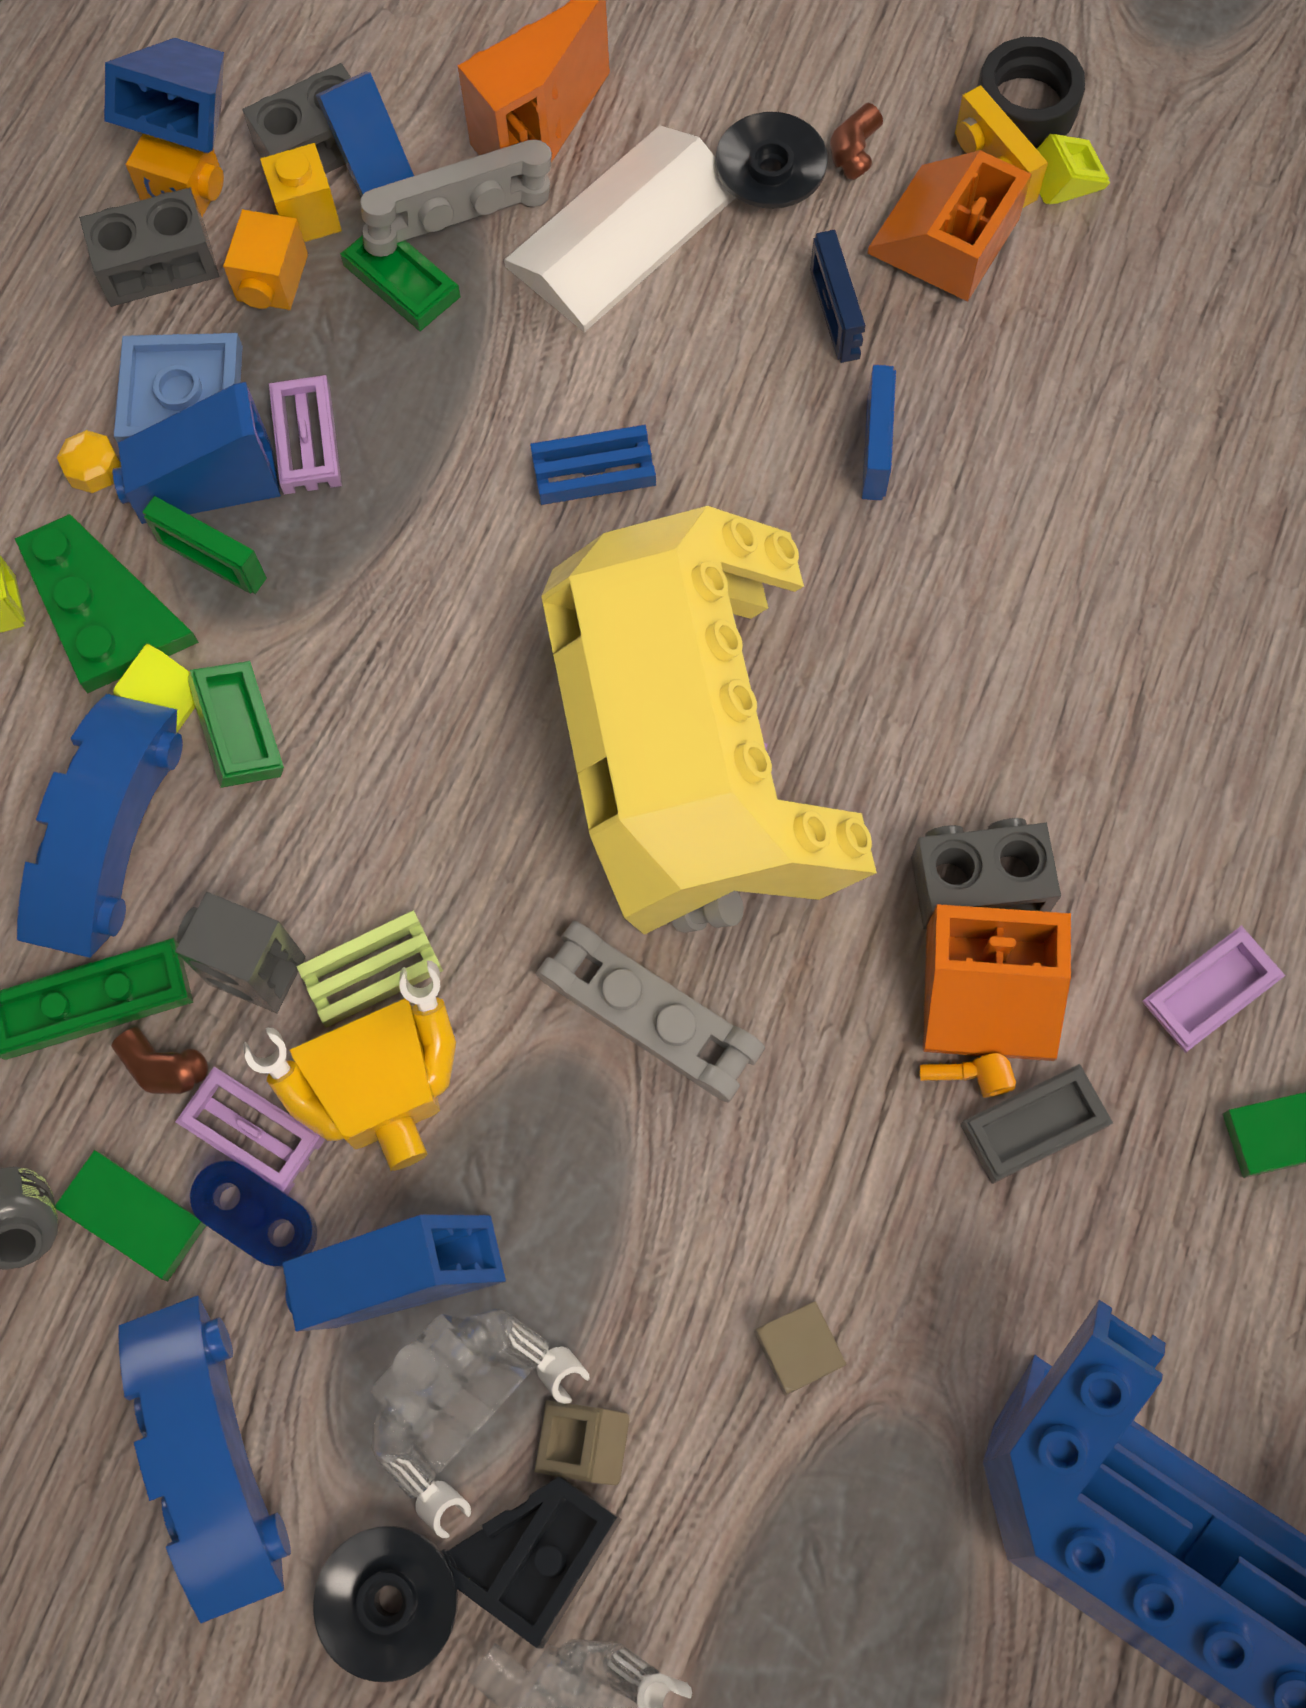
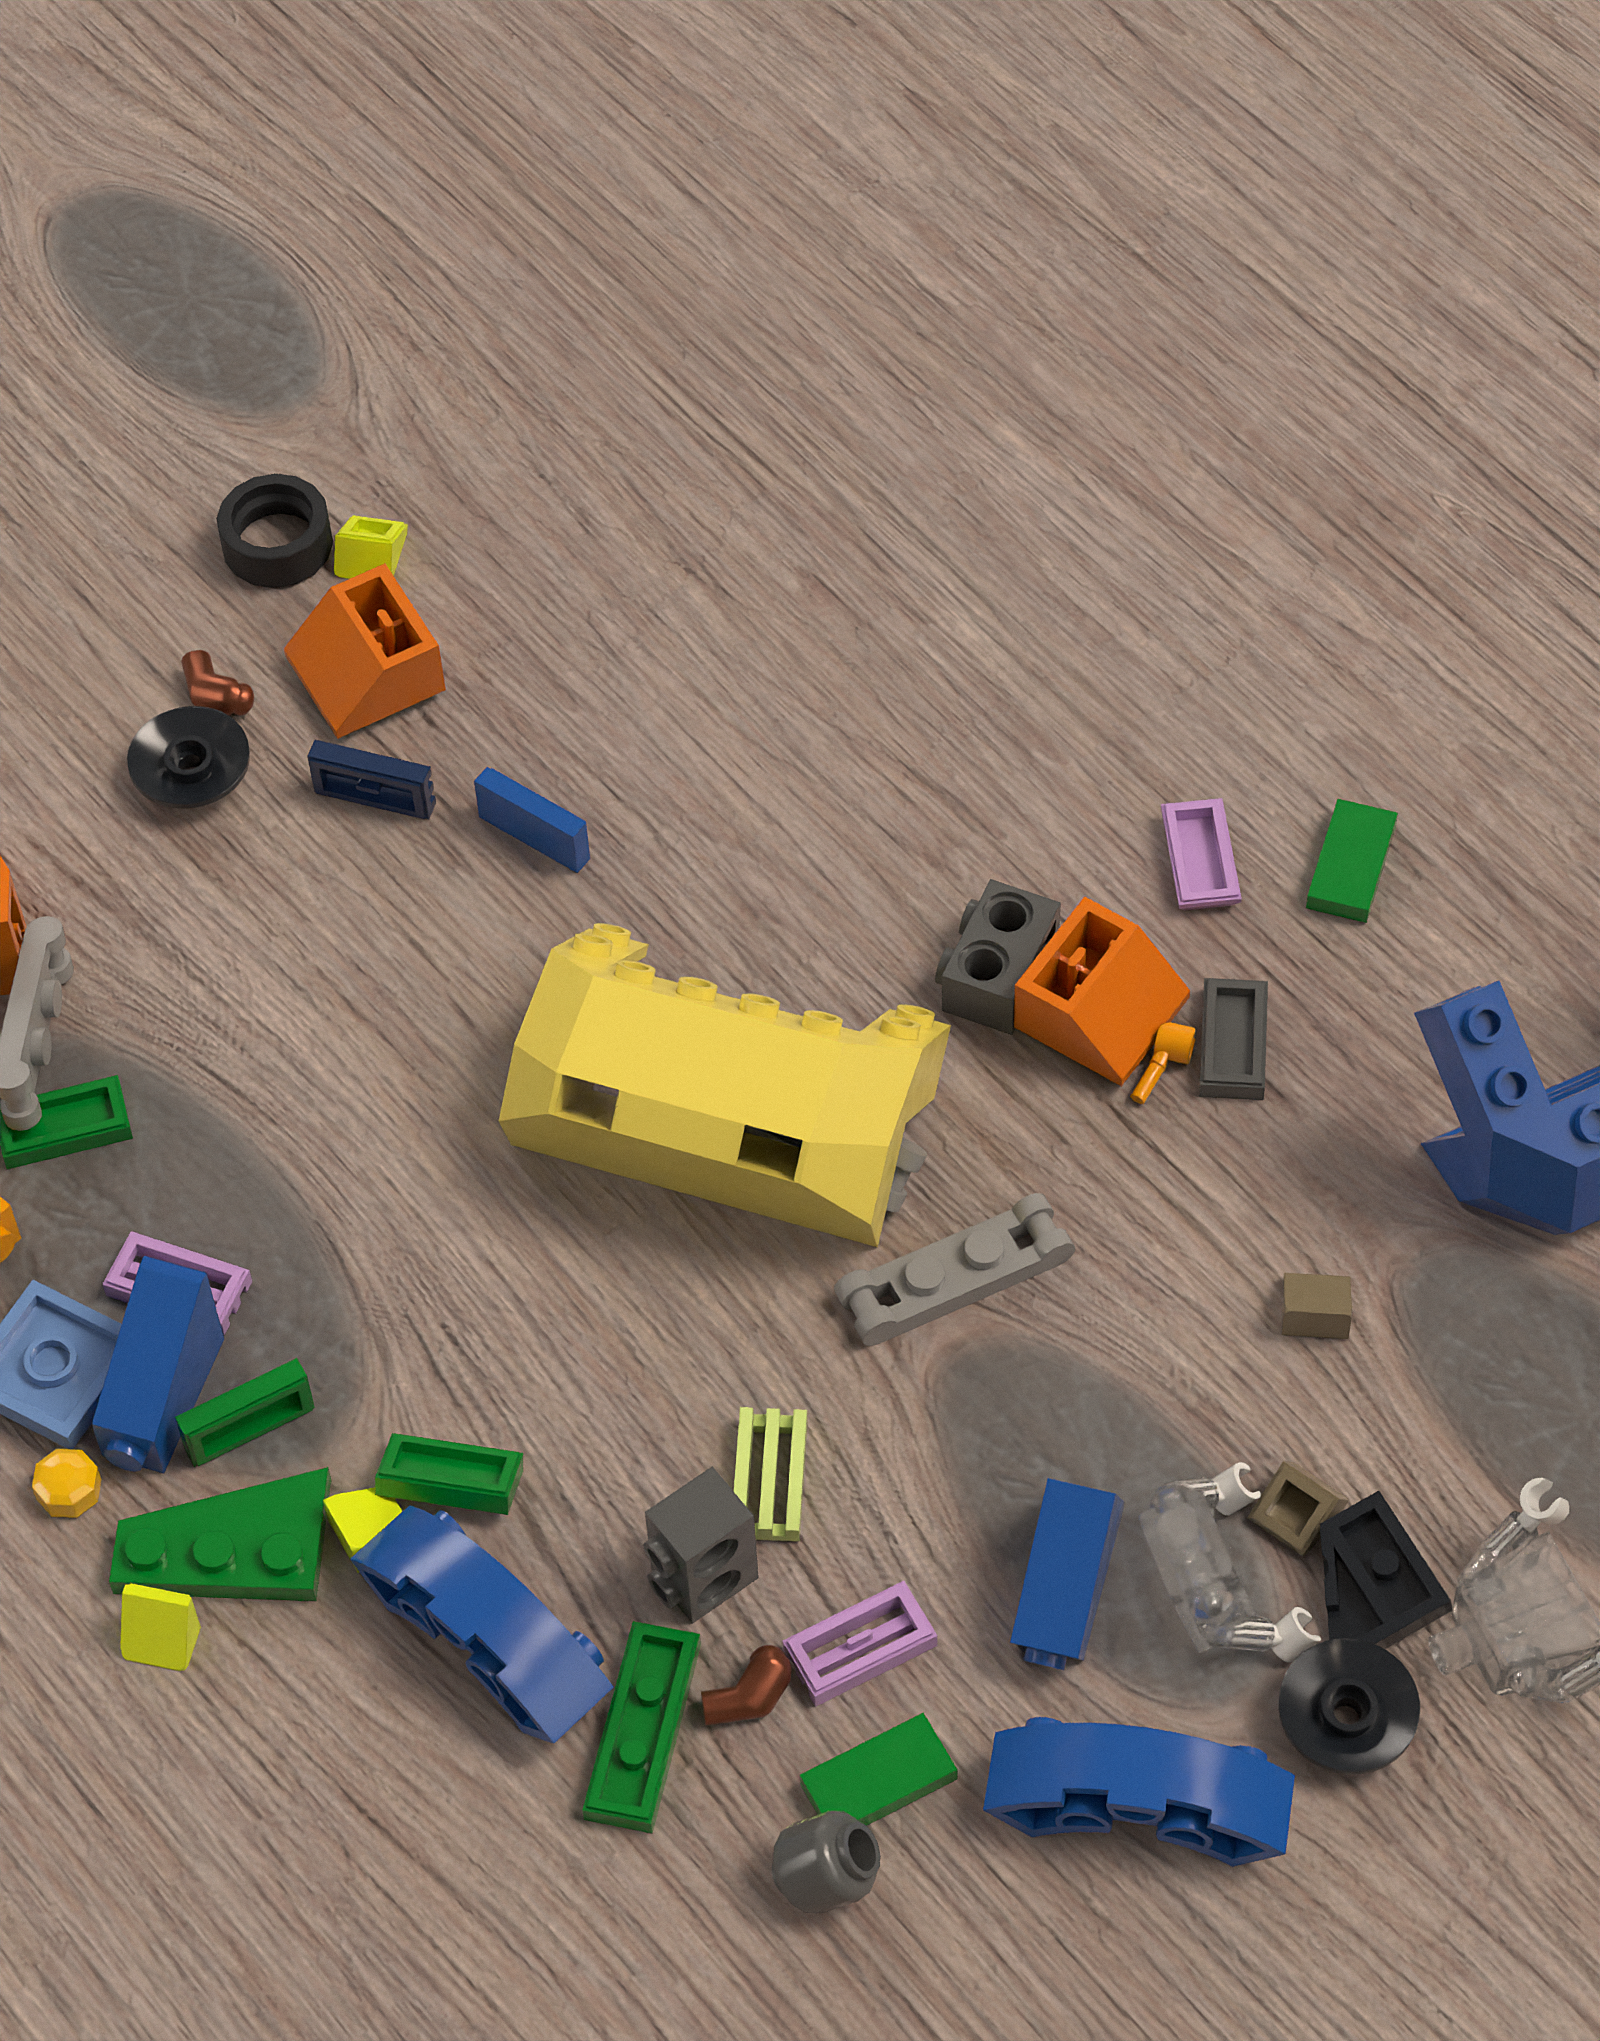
camera: 60 degrees left, 15 degrees down
clear blue plate [190,1161,317,1269] -> none
yellow torso [243,960,456,1171] -> none
white slope [504,125,736,333] -> none
blue tile [530,424,656,505] -> none
yellow piece [955,85,1048,208] -> none

